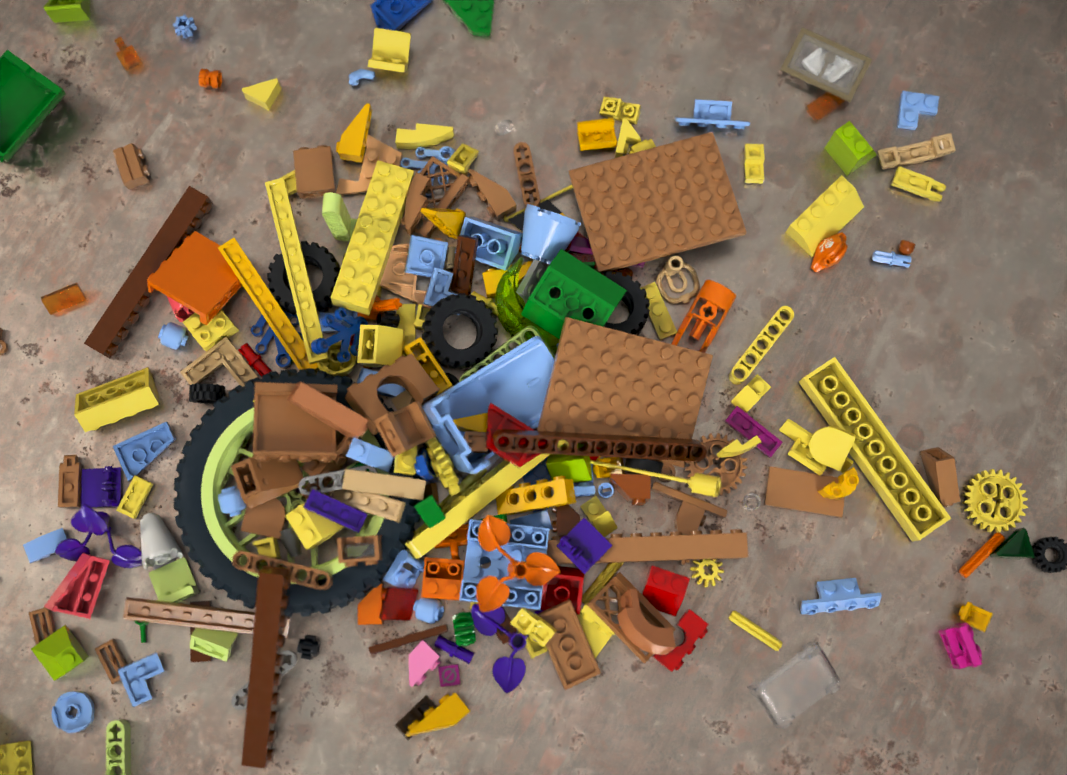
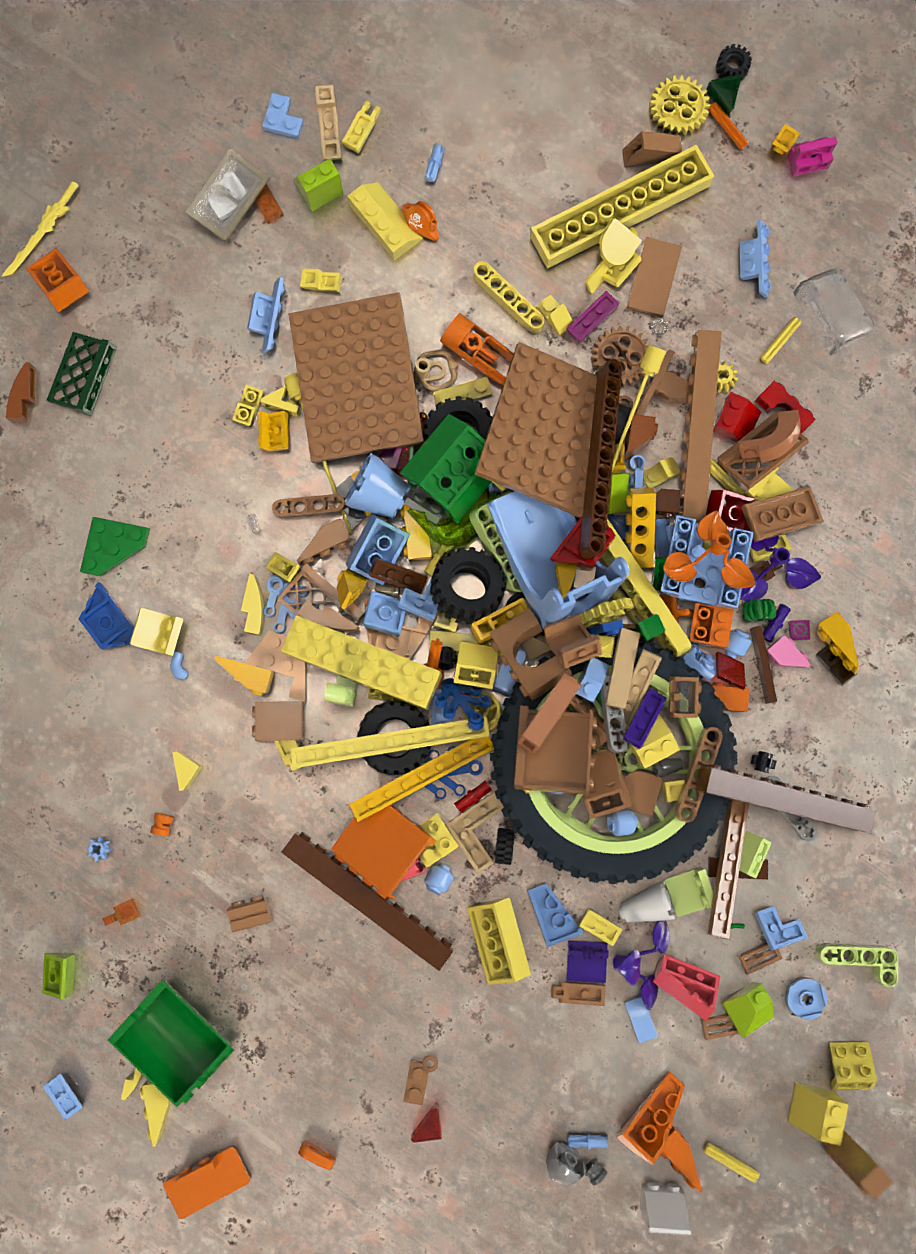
camera: 80 degrees left, 5 degrees up
clear orange plate [41,283,86,315] -> none
light yellow slope [510,607,557,647] -> none
dark purple hinge [557,518,613,574] -> none
light yellow slope [716,435,761,458] -> none
yellow cylinder [818,467,859,500] -> none
dark orange hinge [899,240,916,255] -> none

